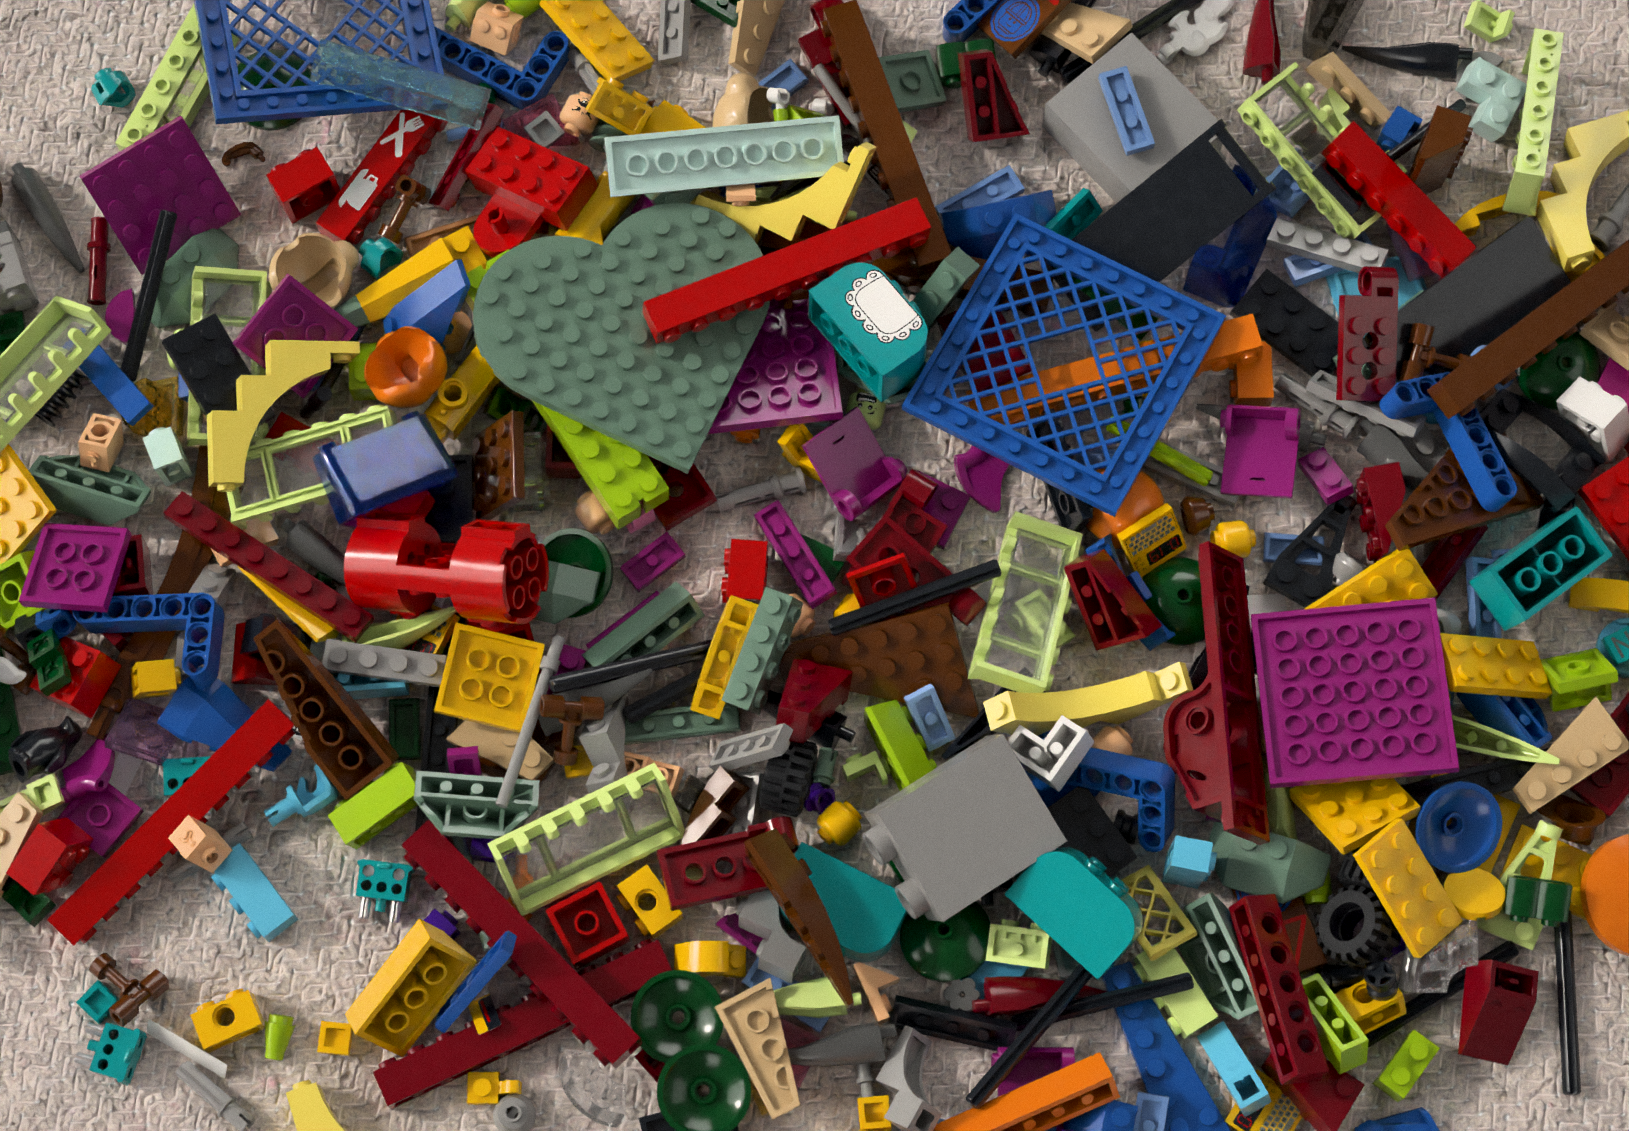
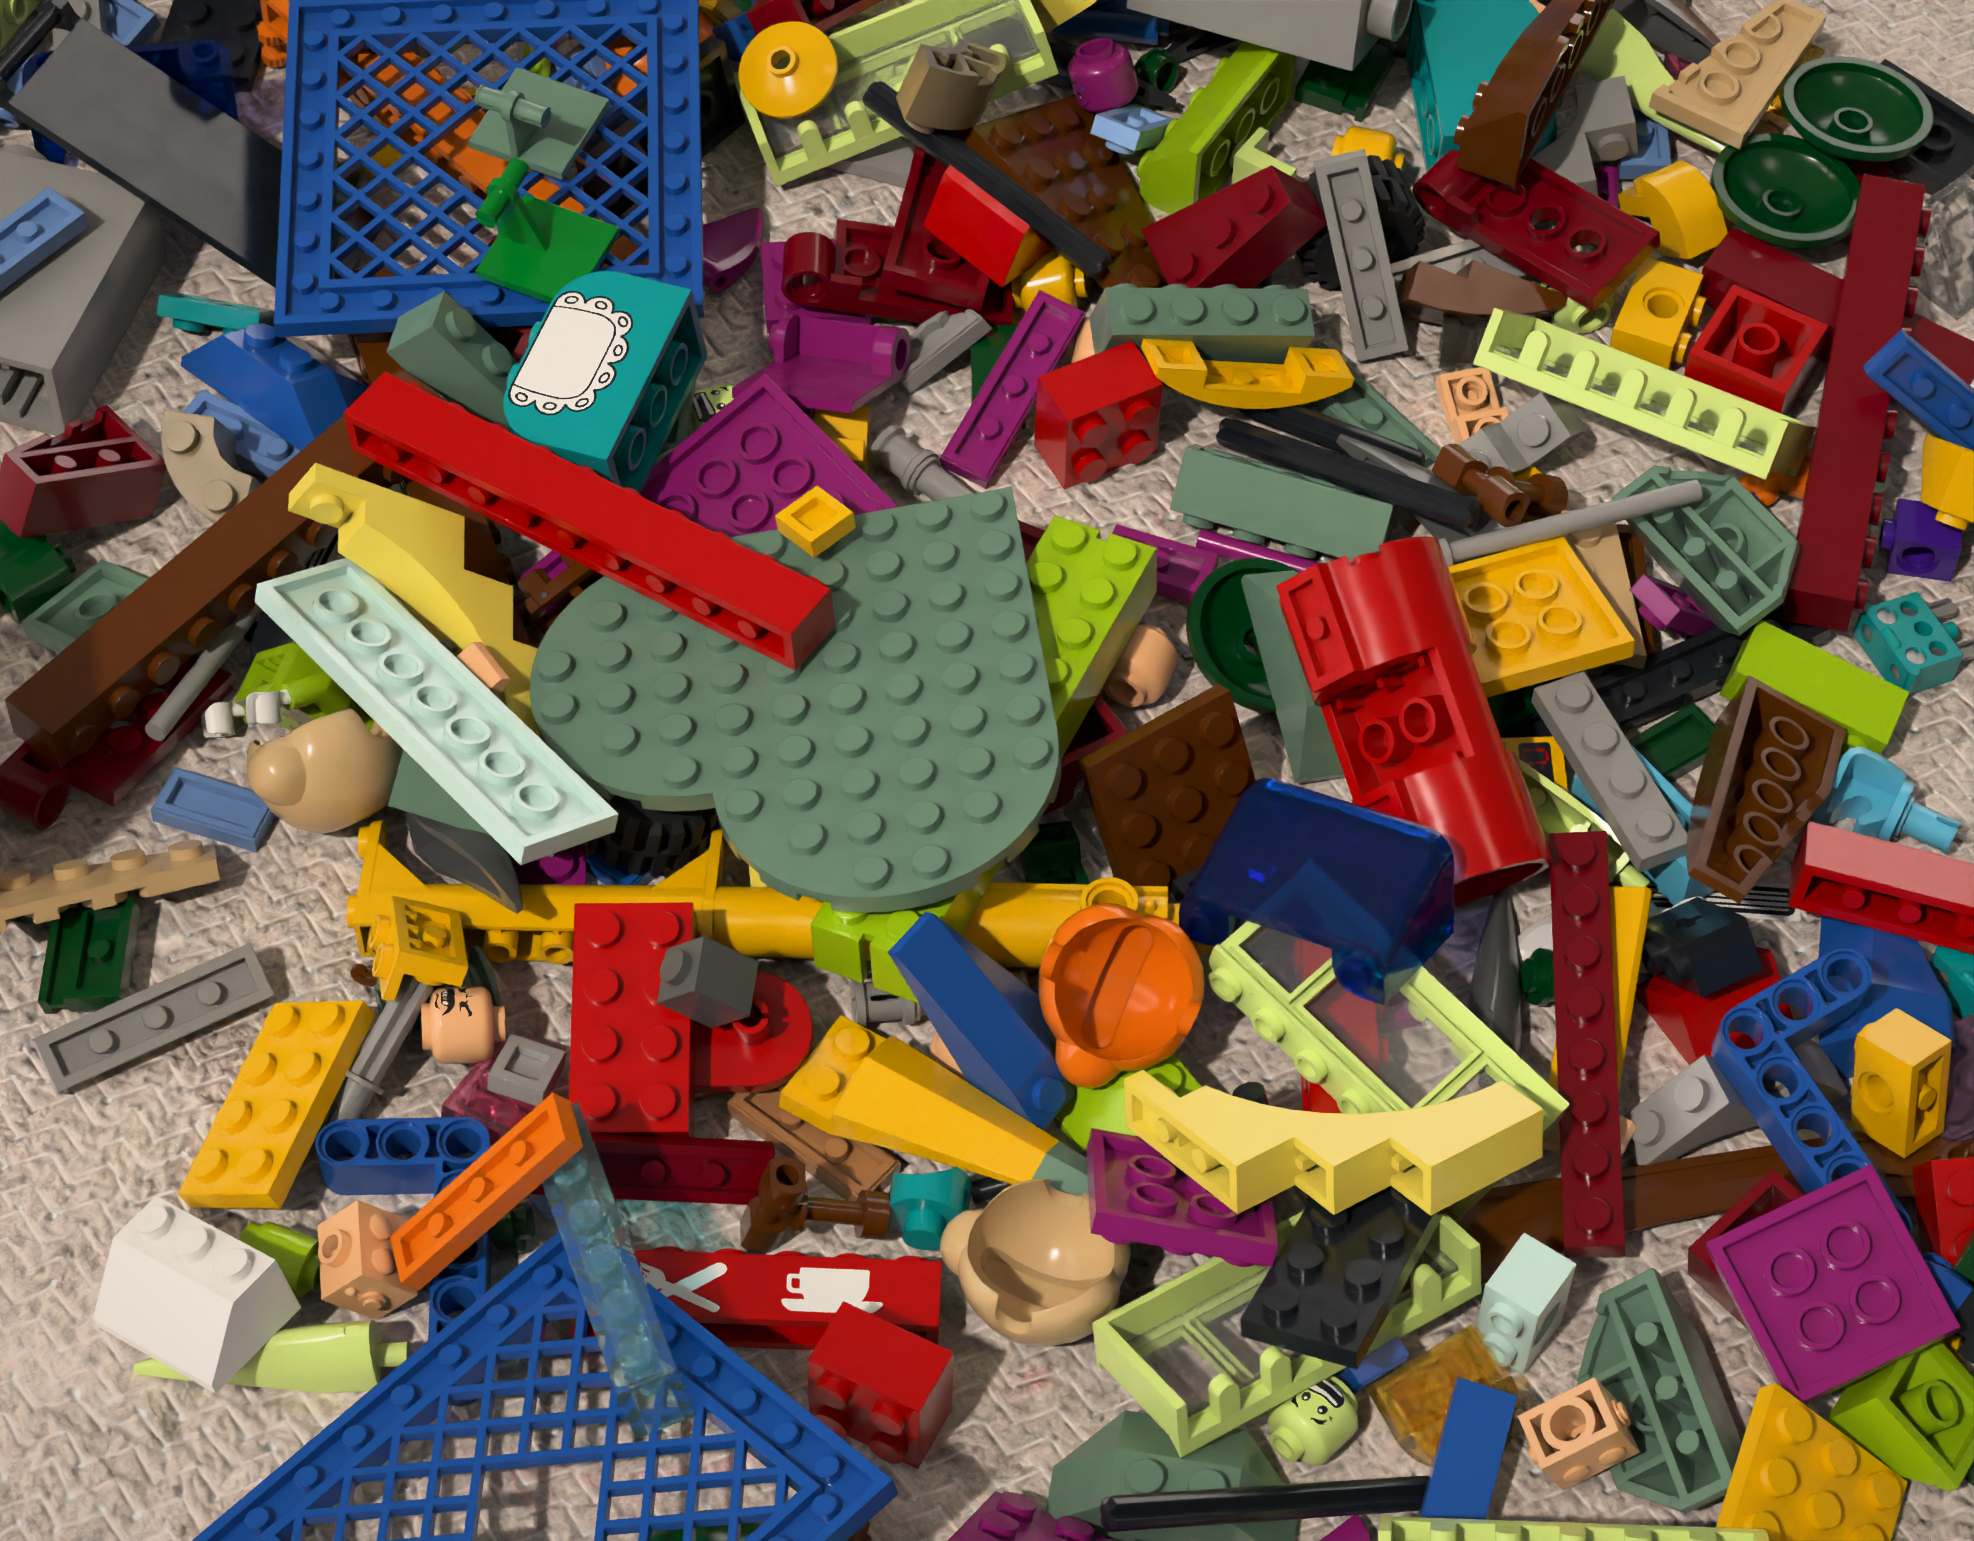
camera: 125 degrees left, 20 degrees down
none -> brick [161,409,261,524]
none -> orange plate [390,1092,583,1291]
none -> sand green plate [468,67,610,180]
none -> green plate [475,158,620,303]
none -> dark grey brick [657,936,759,1028]
none -> yellow dish [738,21,838,119]
none -> yellow plate [775,486,856,558]
none -> dark tan brick [896,38,1006,134]
none -> magenta head [1067,37,1139,113]

